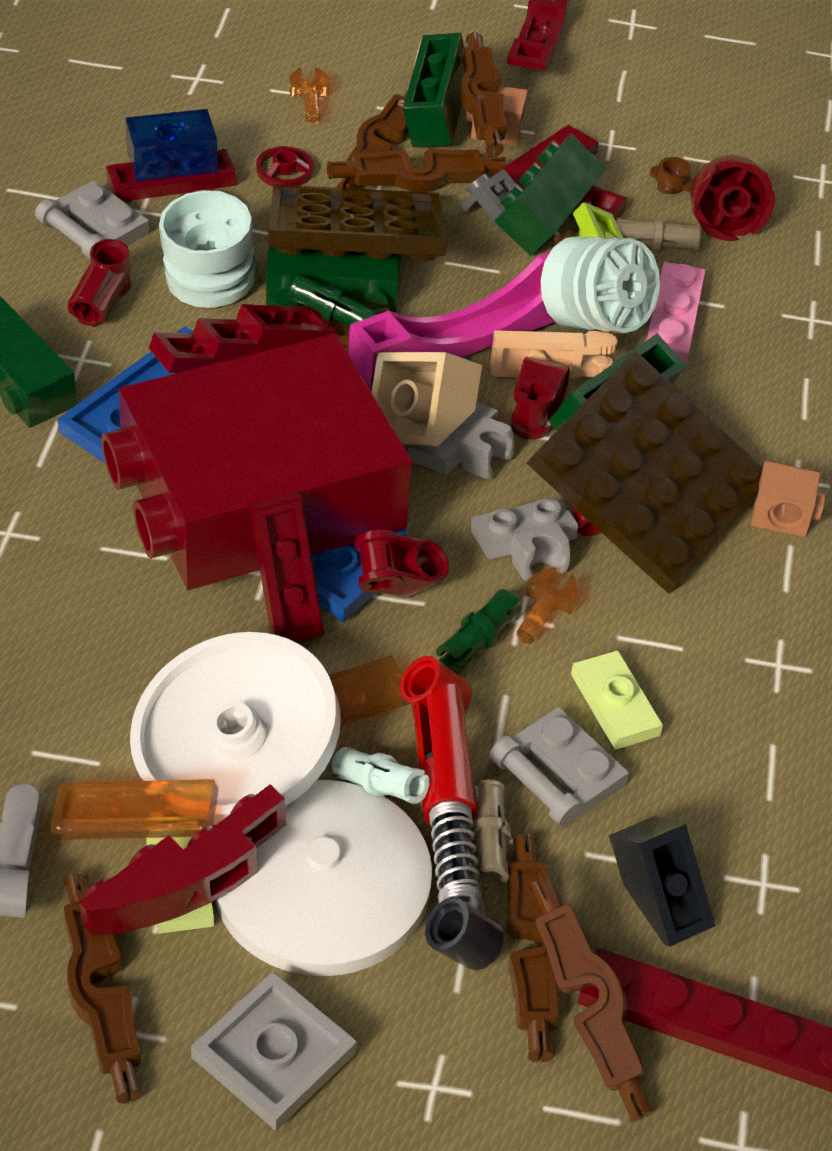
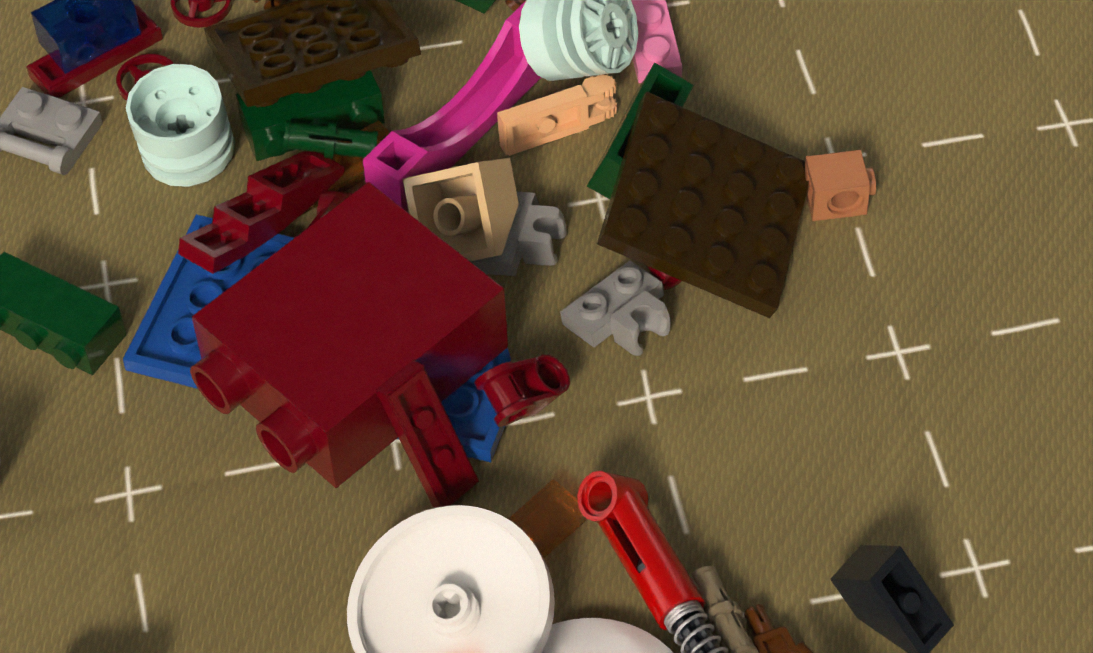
camera: 15 degrees left, 5 degrees up
dark red piece [68,239,131,327] -> none
light aqua pin [332,747,430,804] -> none
dark green pin [436,589,522,672] -> none
light grey plate [489,707,629,827] -> none
dark red piece [511,356,570,440] -> none
clear orange bar [516,567,577,644] -> none
yellowish green plate [571,650,663,750] -> none

